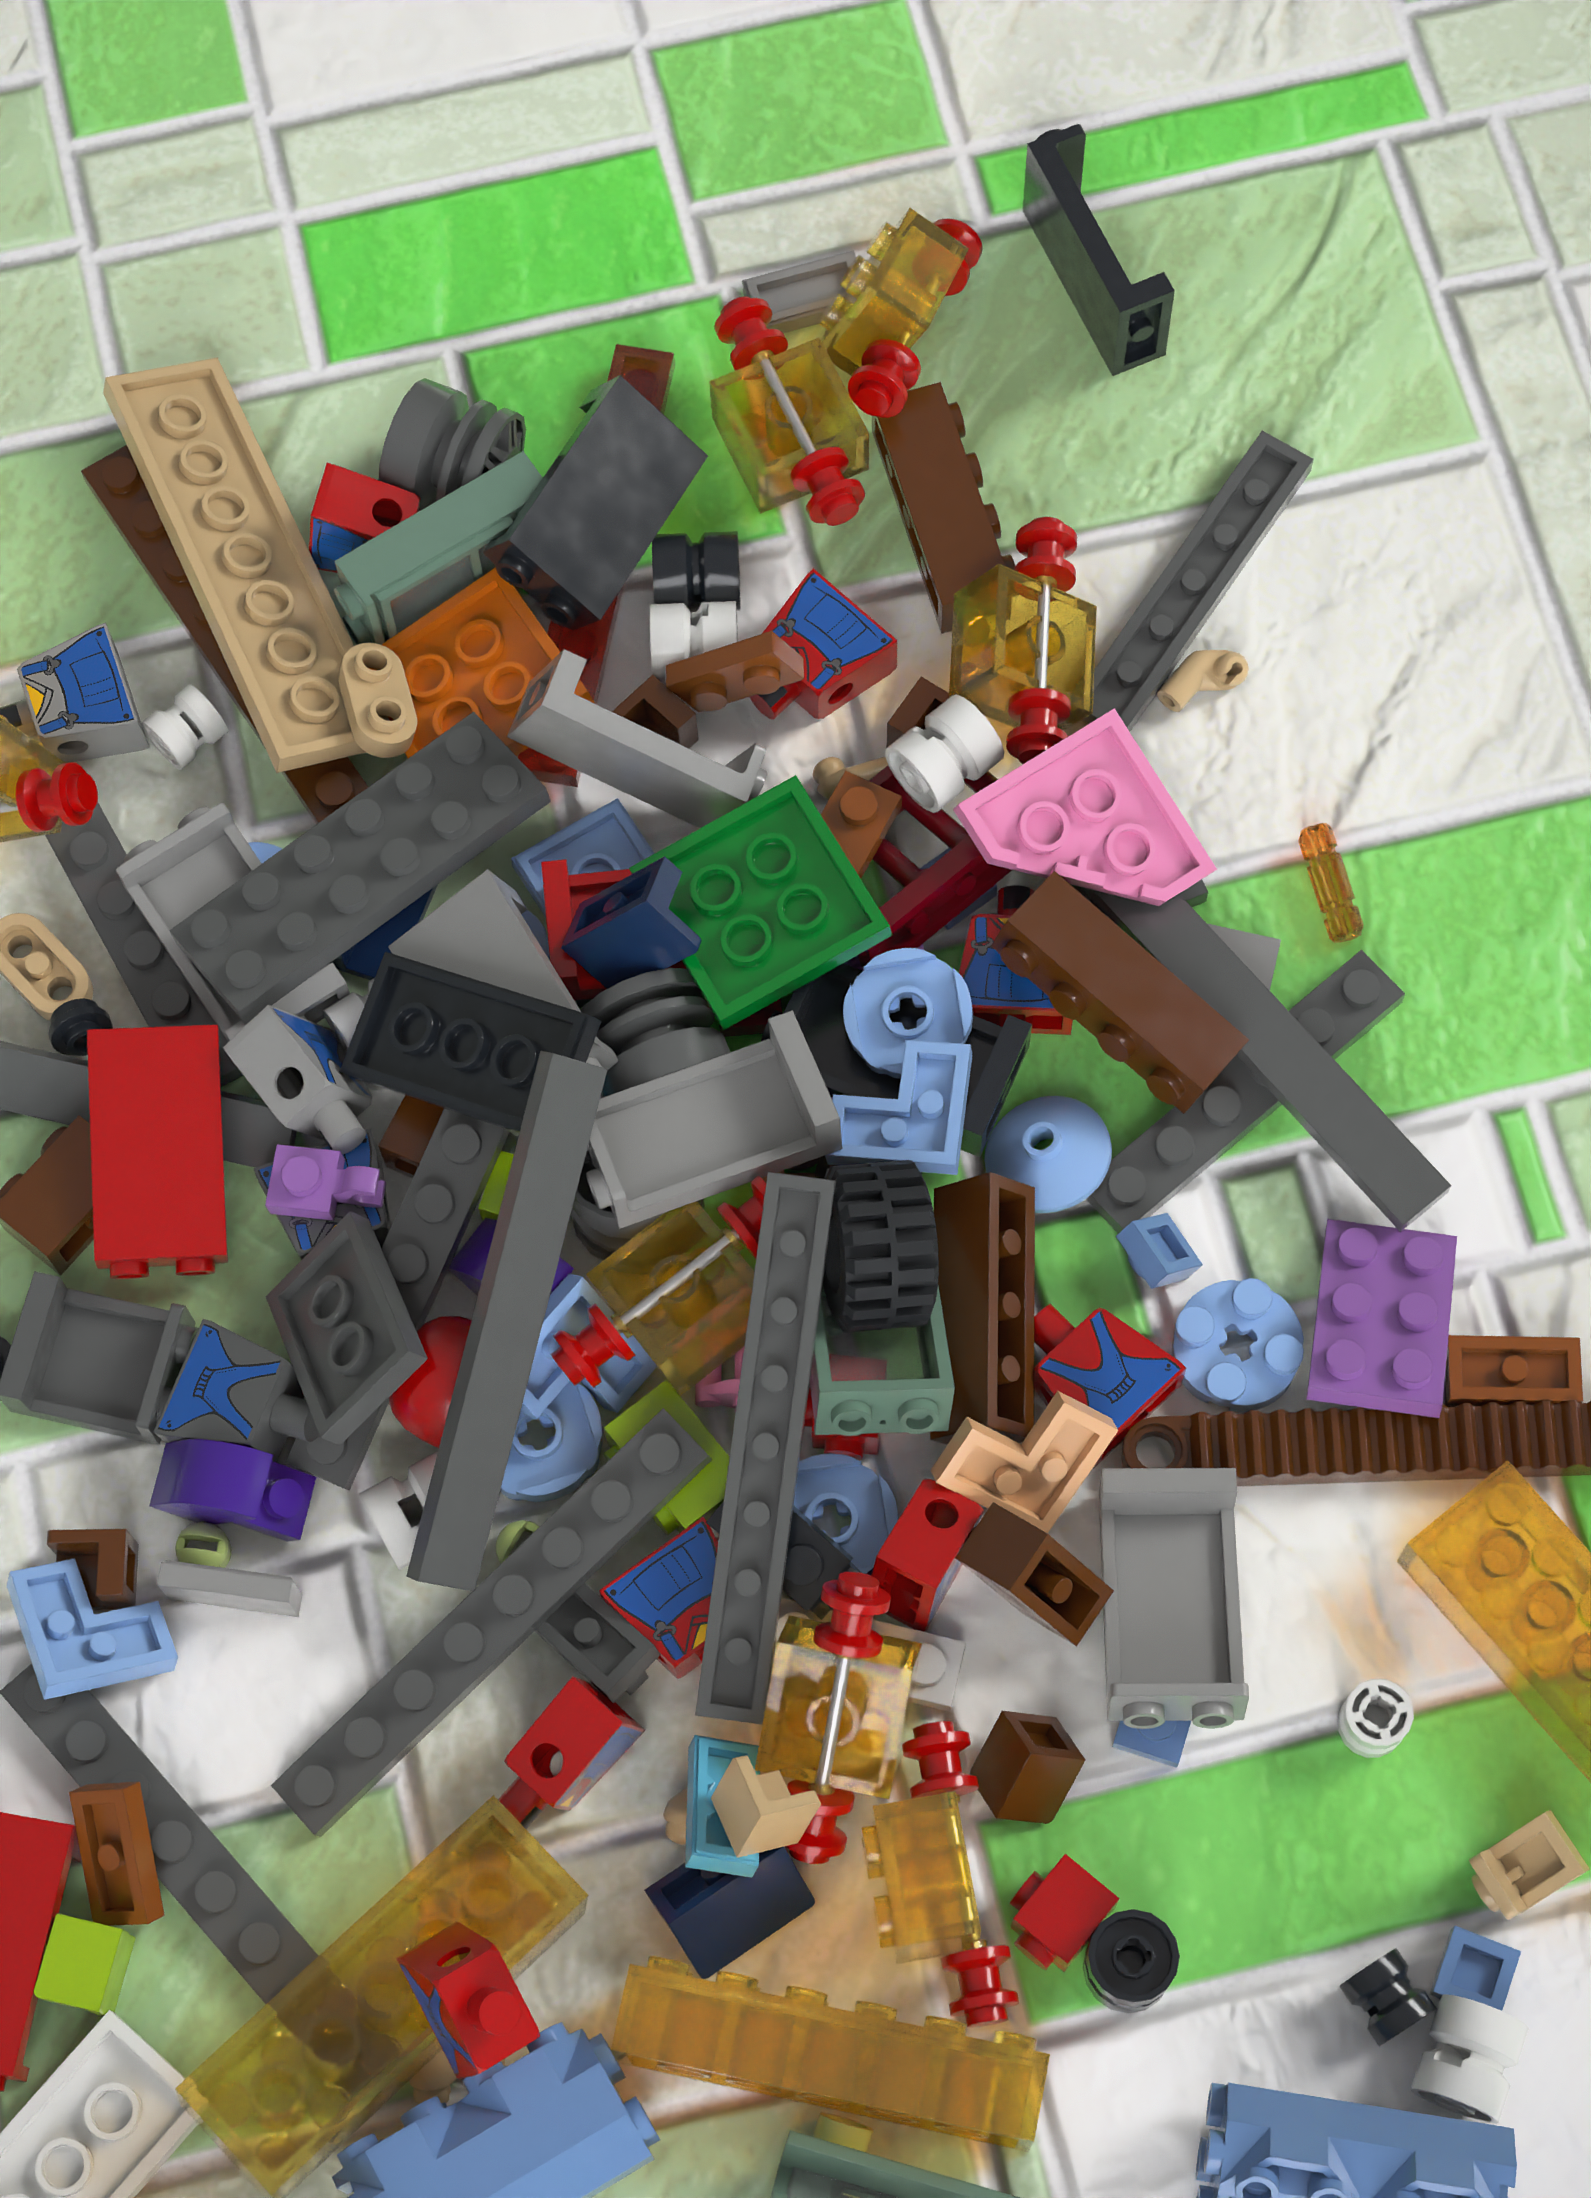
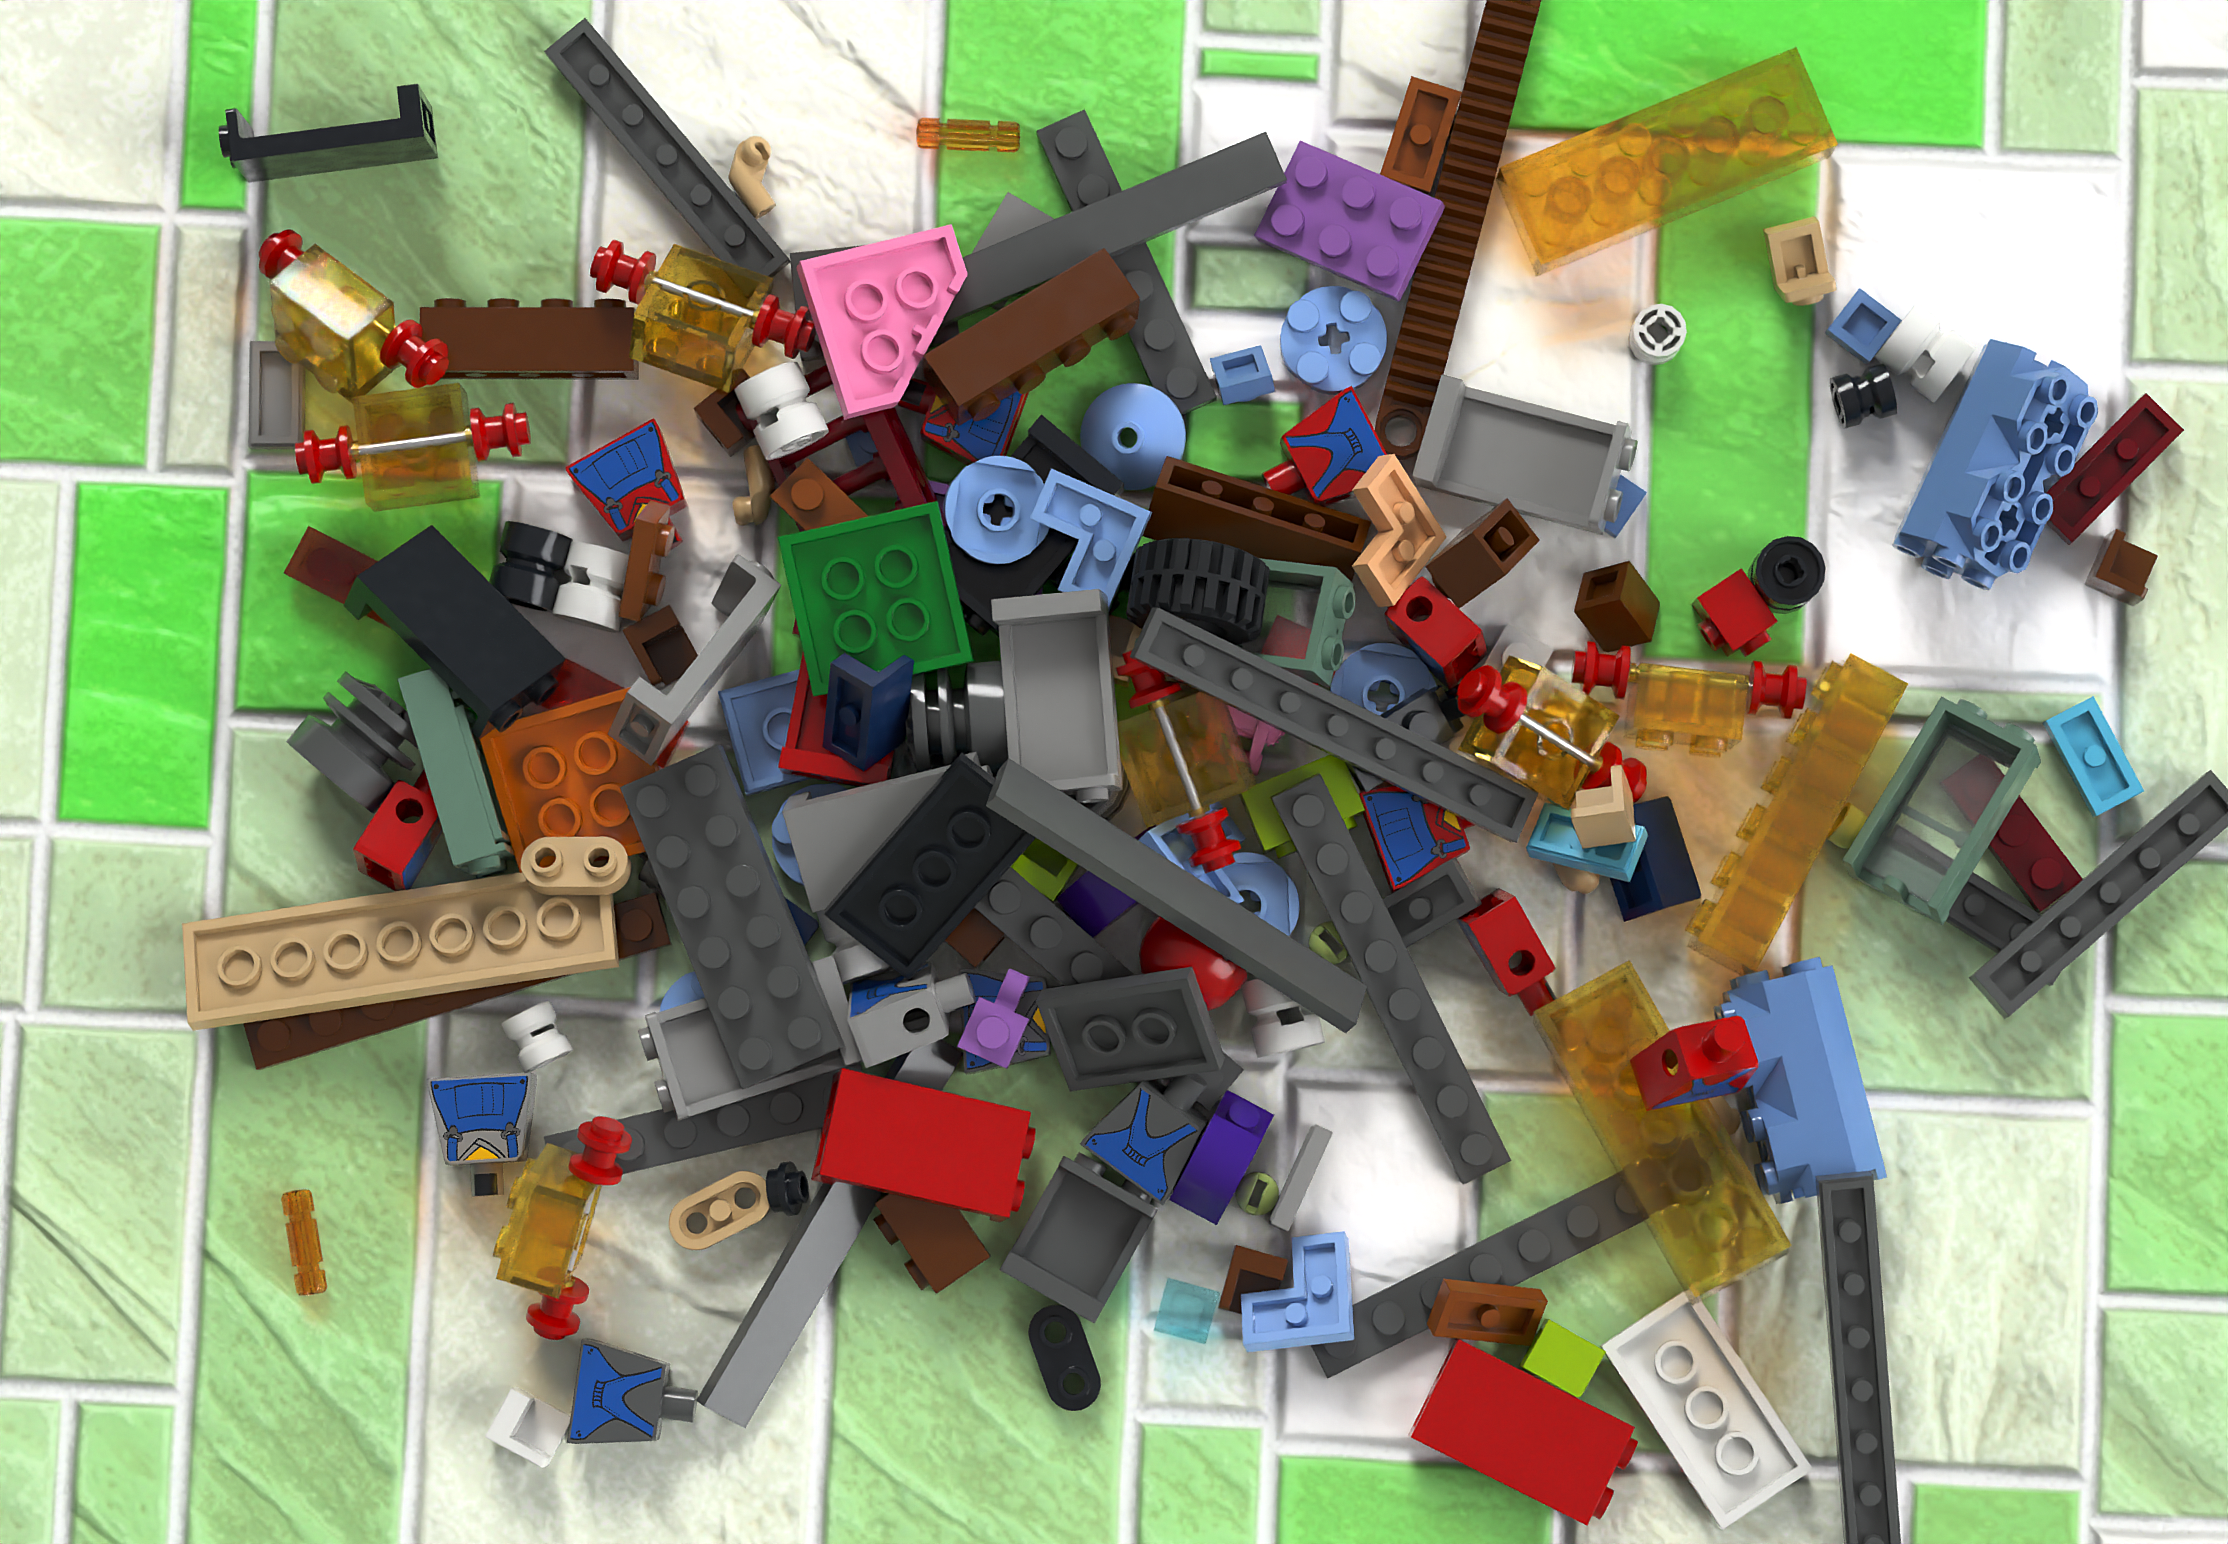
camera: 75 degrees left, 15 degrees up
none -> clear light blue panel [1153,1277,1220,1344]

